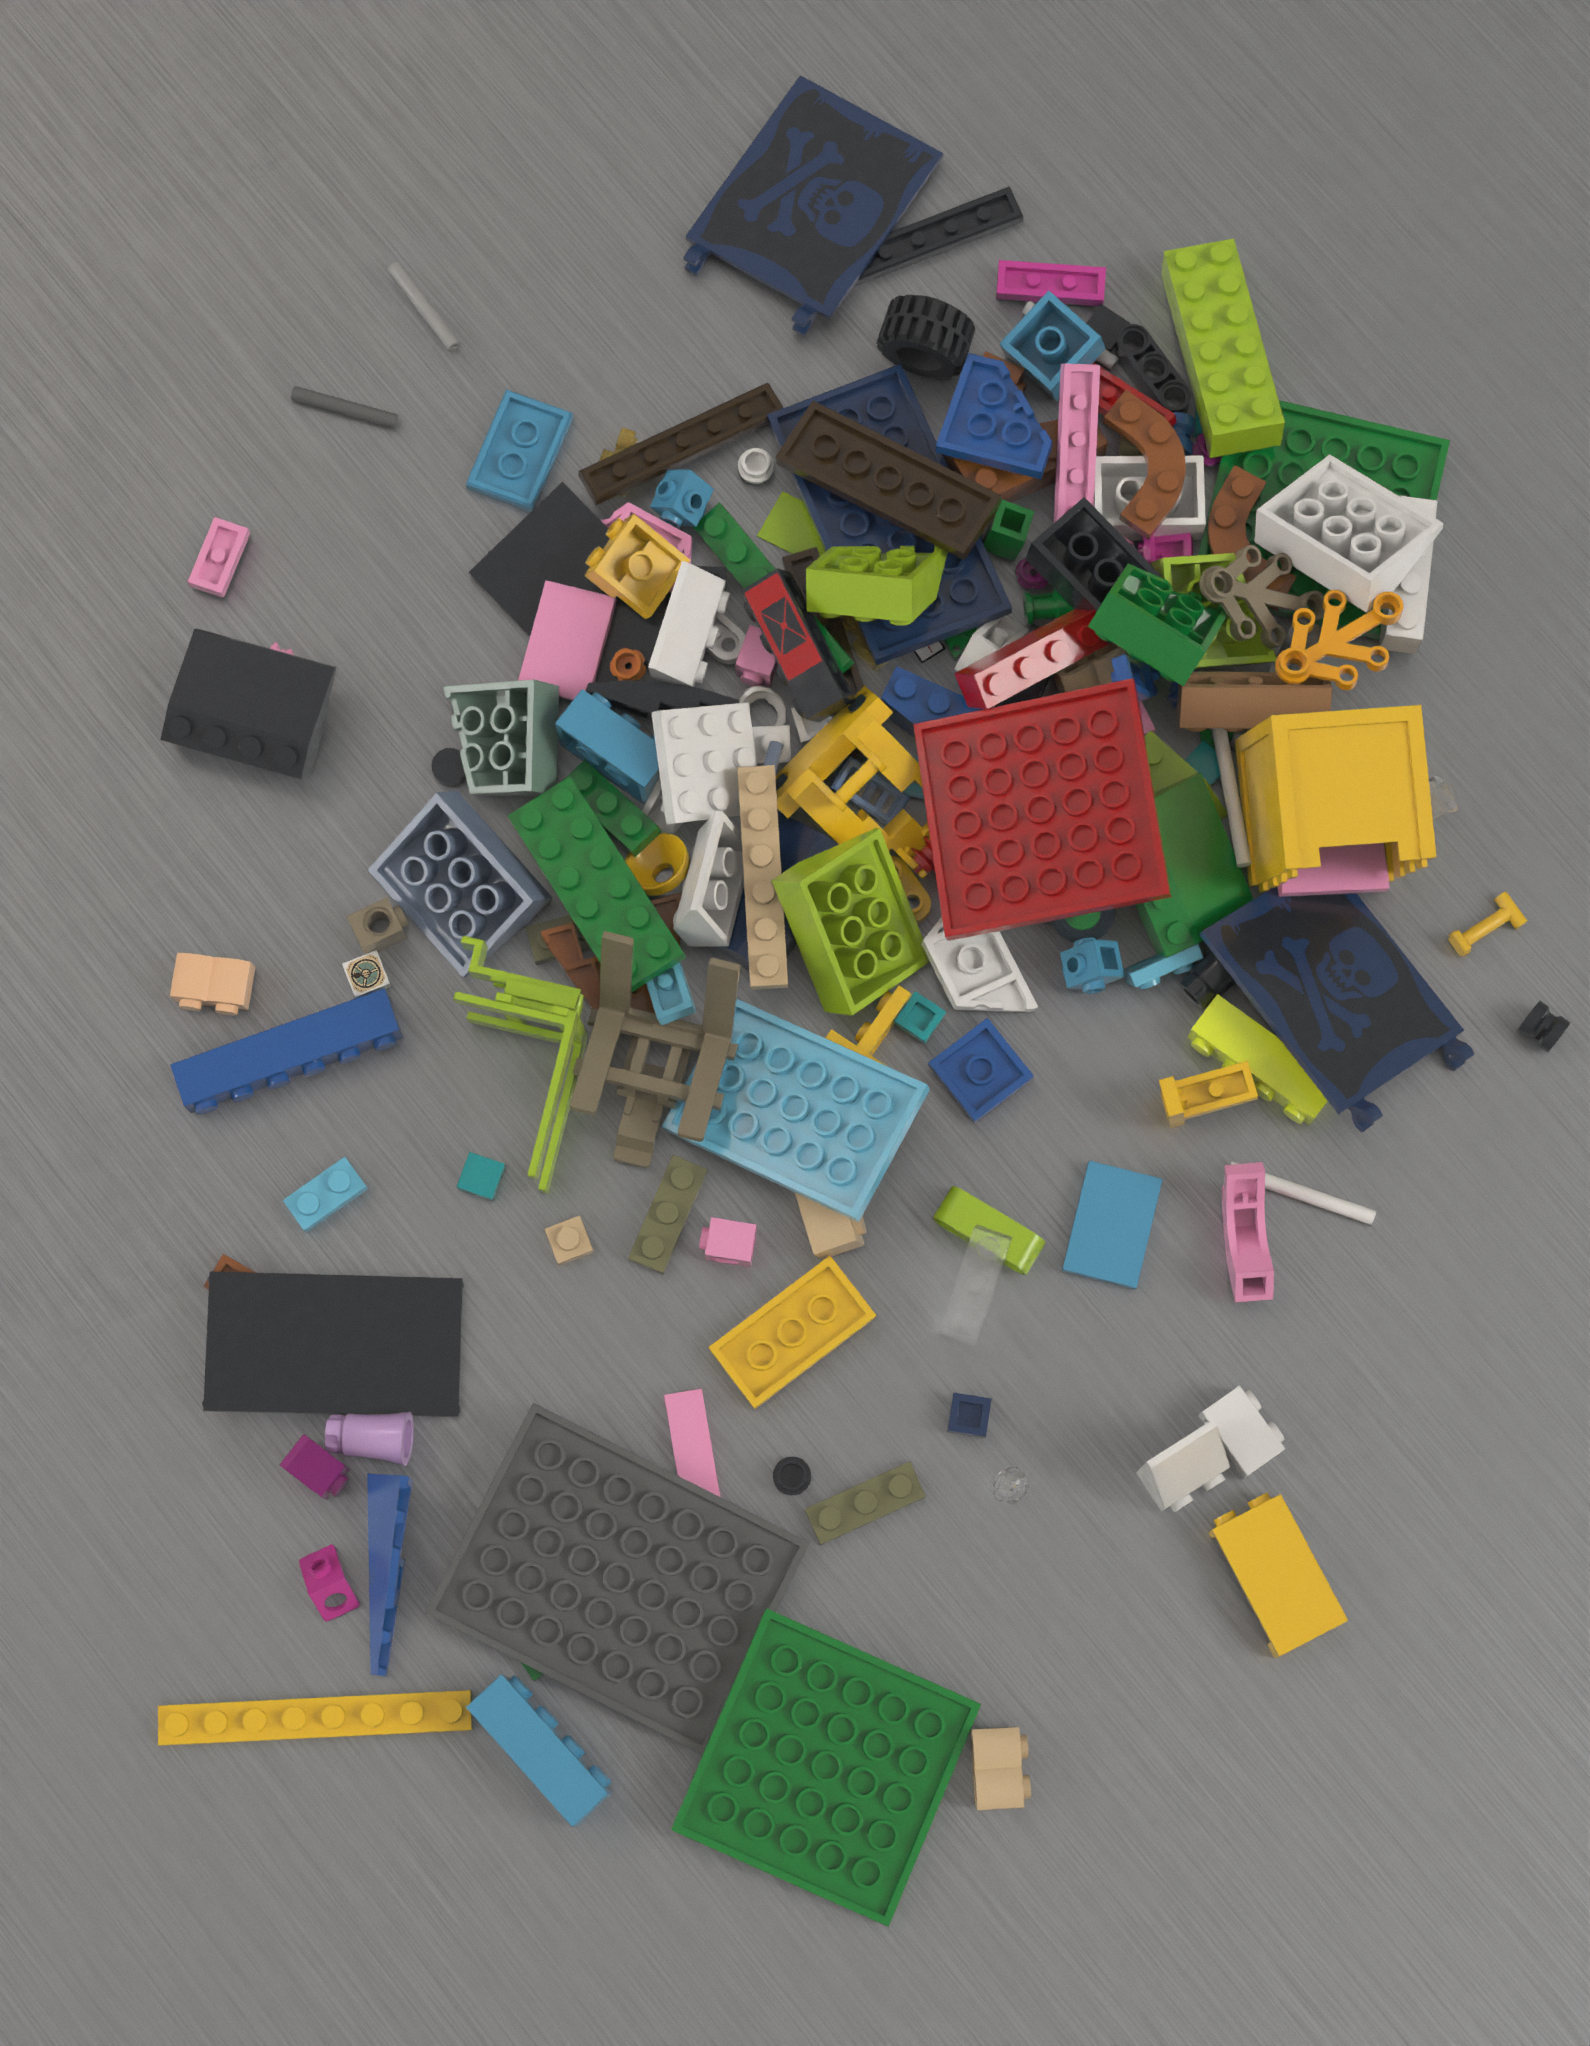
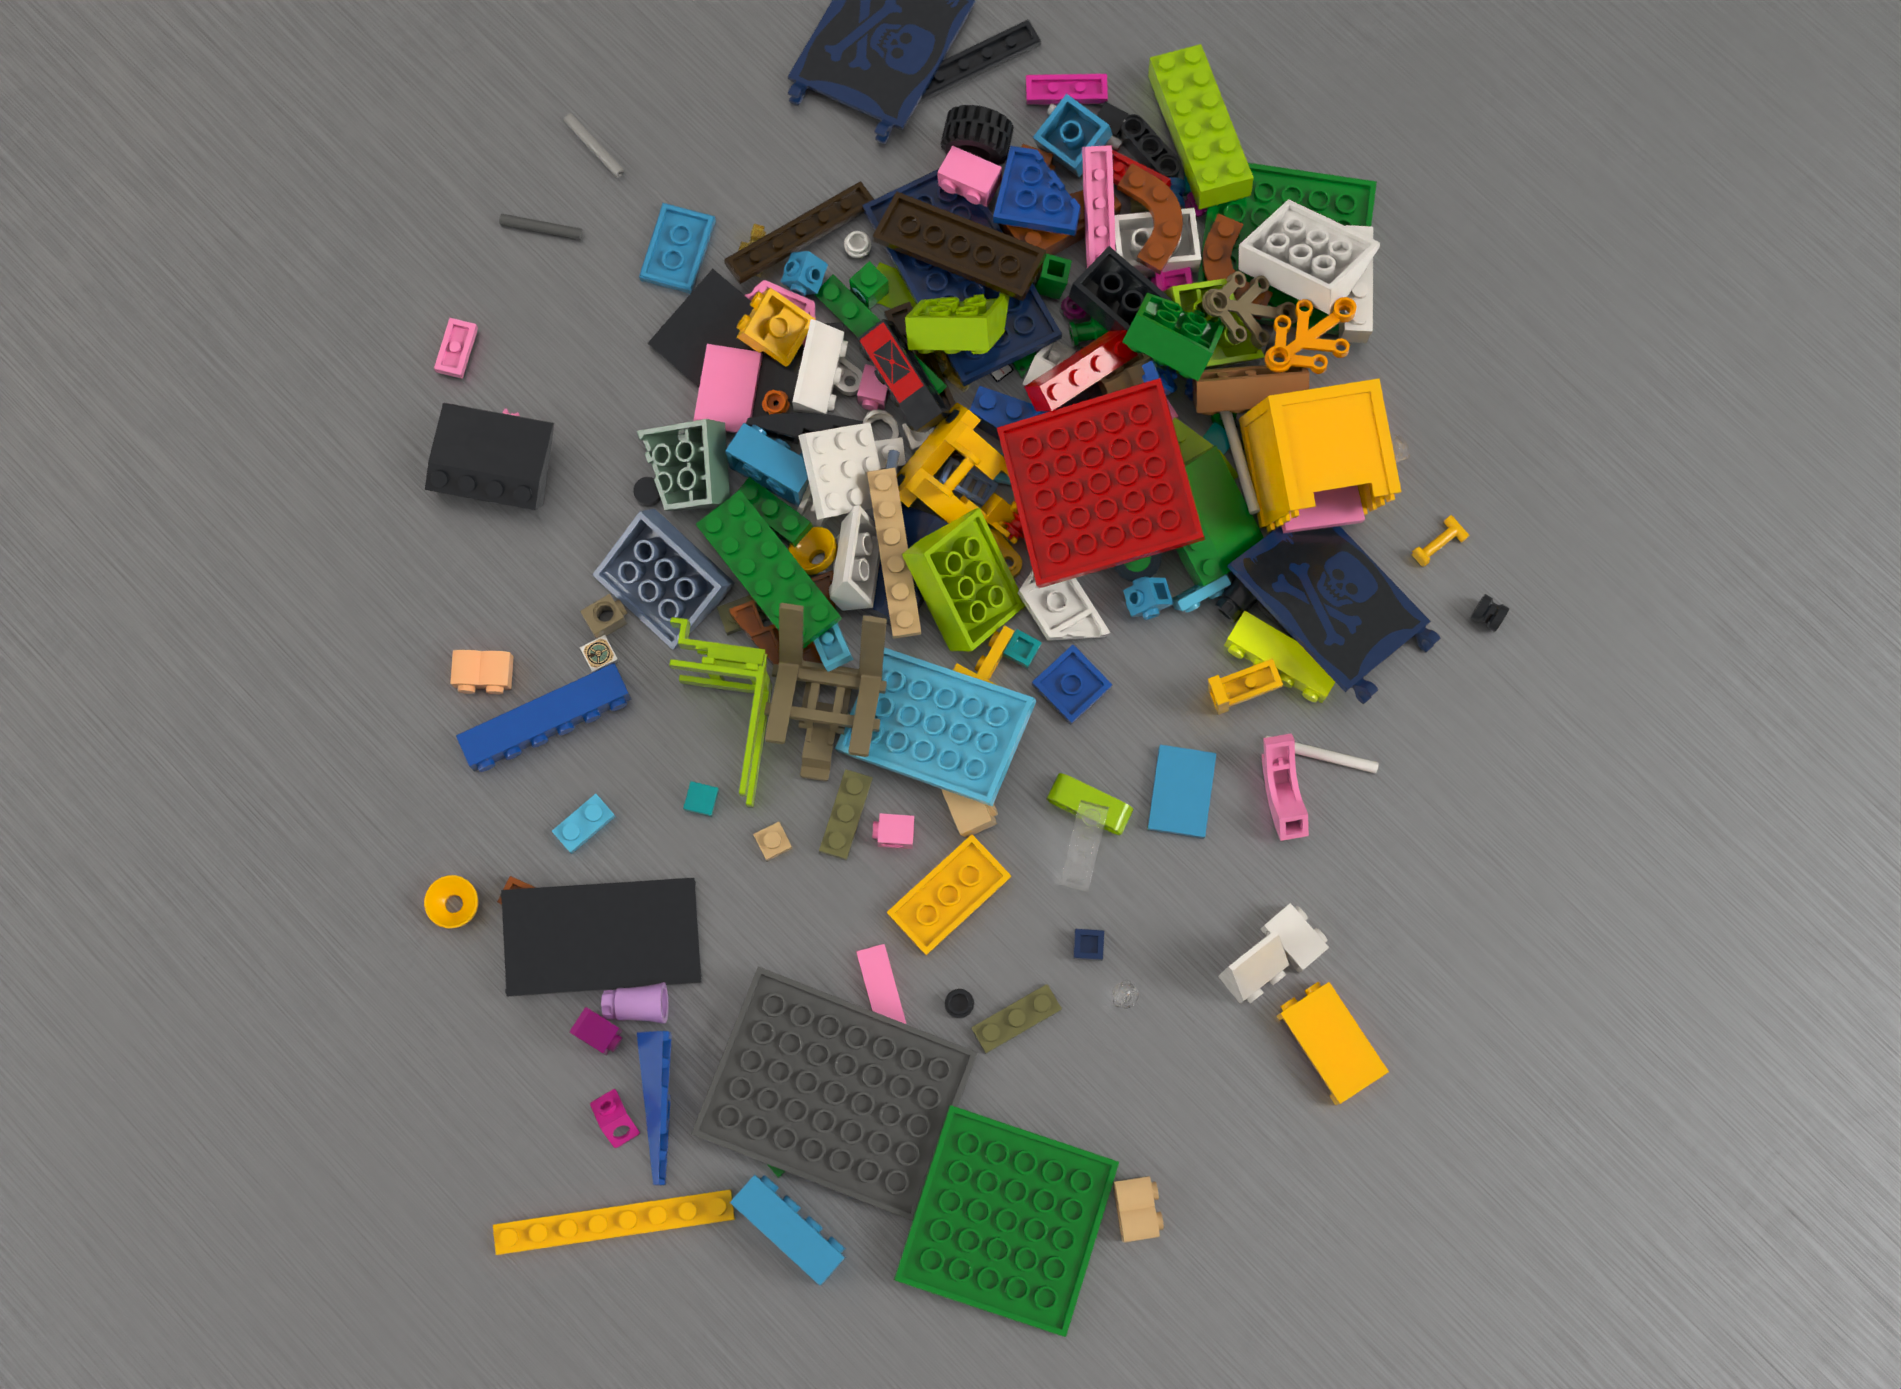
camera: 10 degrees left, 0 degrees up
none -> yellow piece [424,875,478,929]
none -> green brick [849,261,889,309]
none -> bright pink brick [937,146,1002,207]

